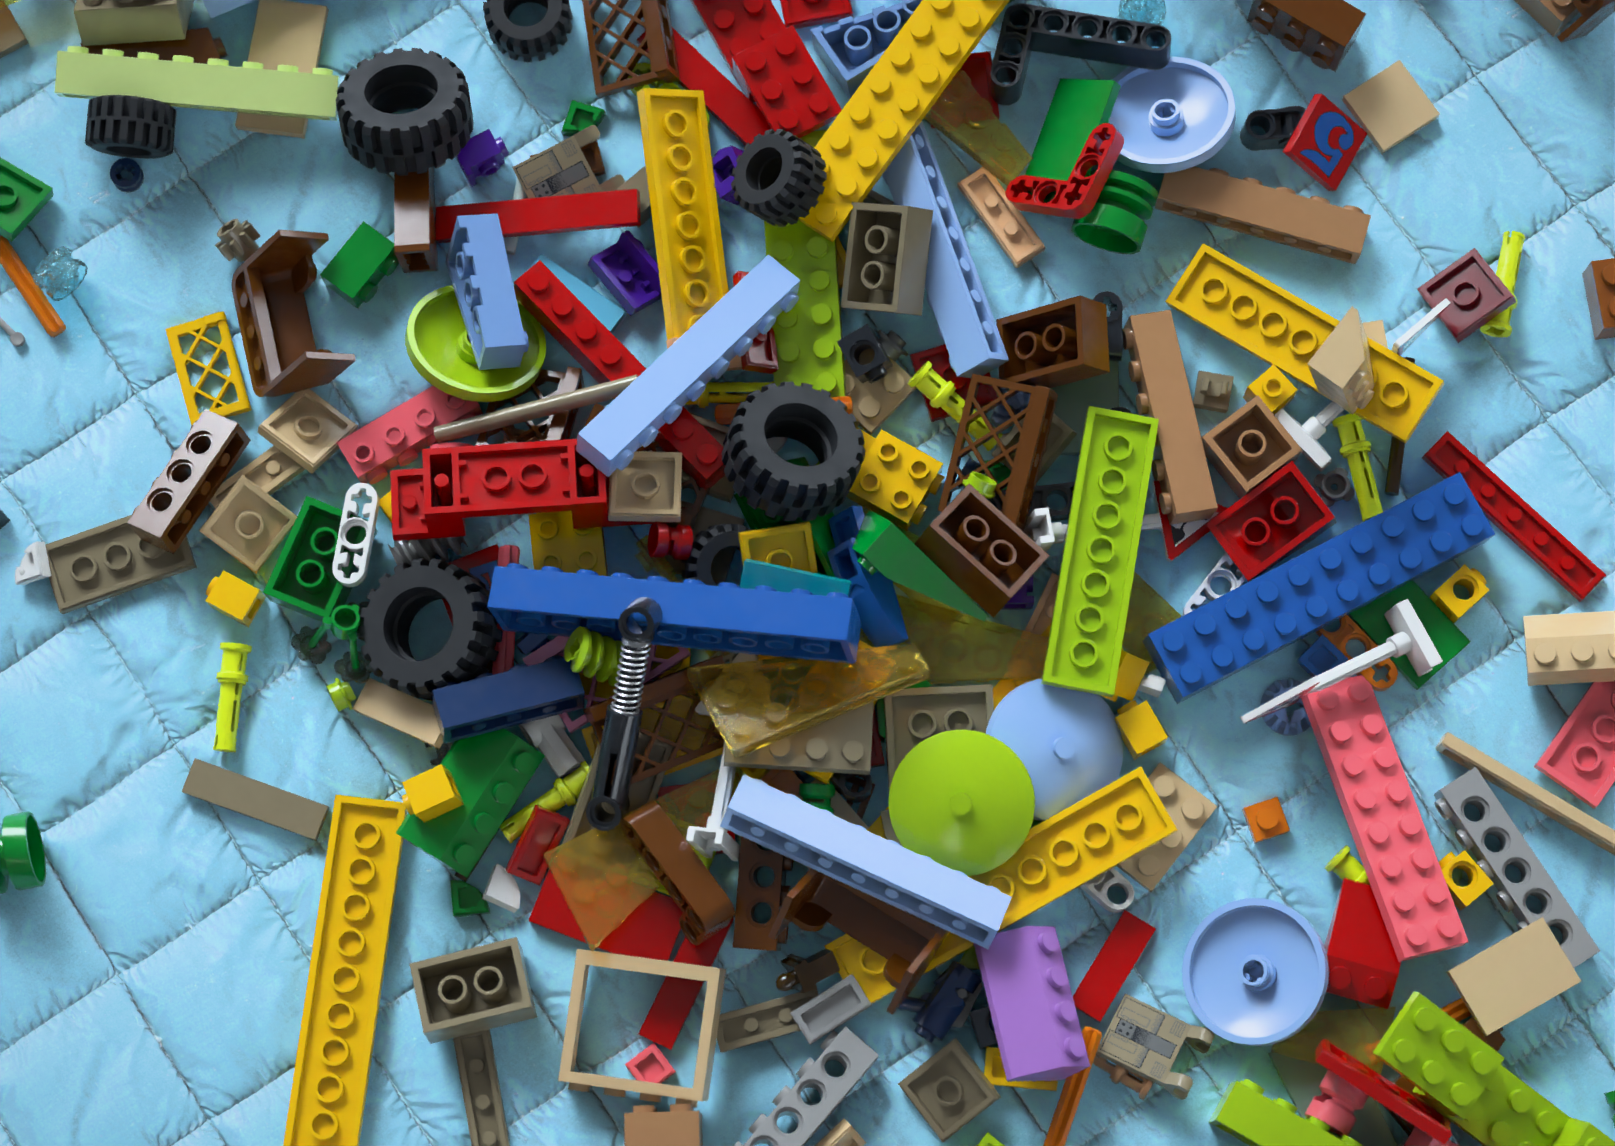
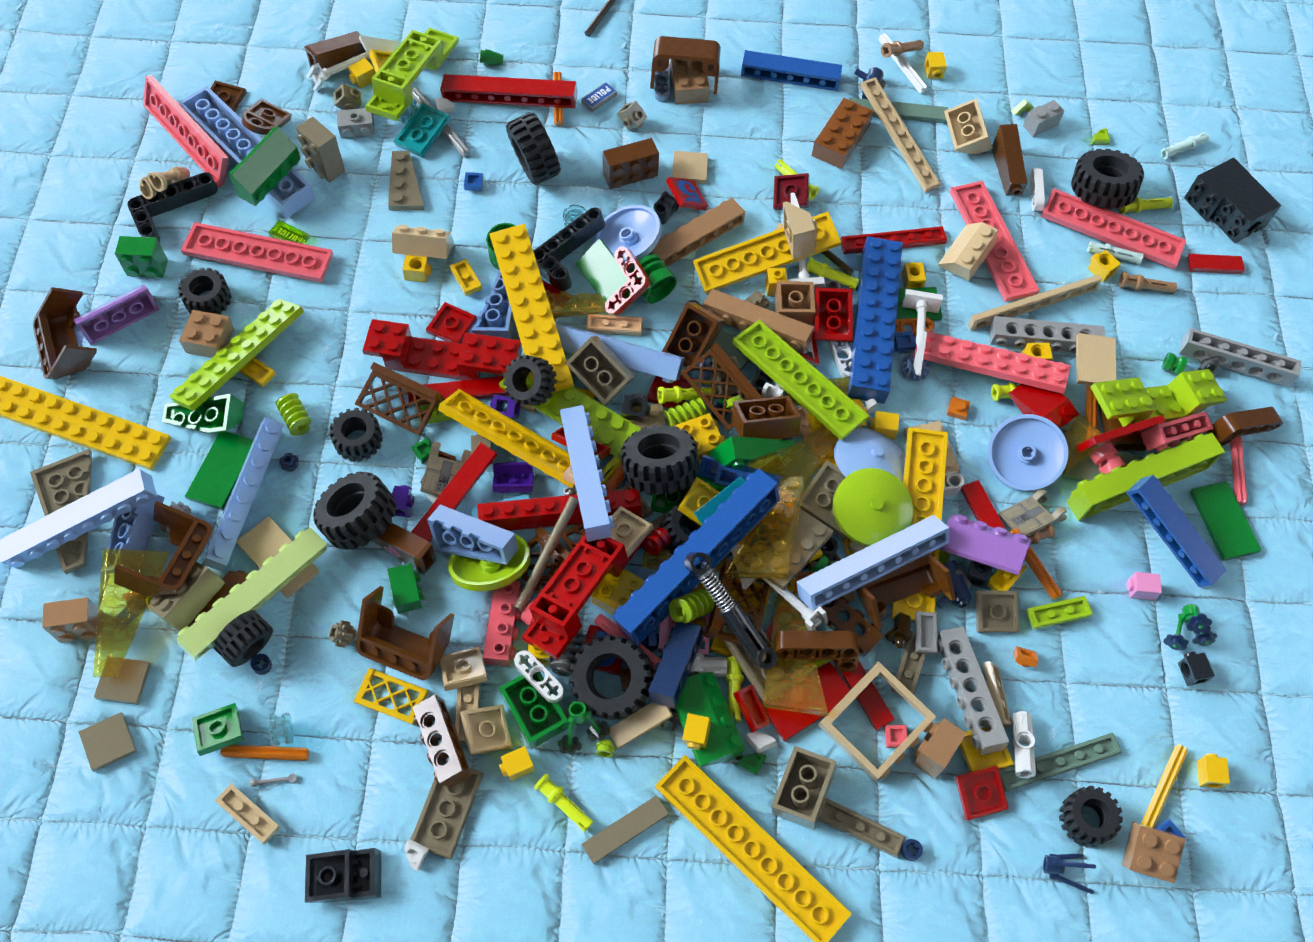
camera: 60 degrees left, 15 degrees down
none -> lime piece [663,398,707,427]

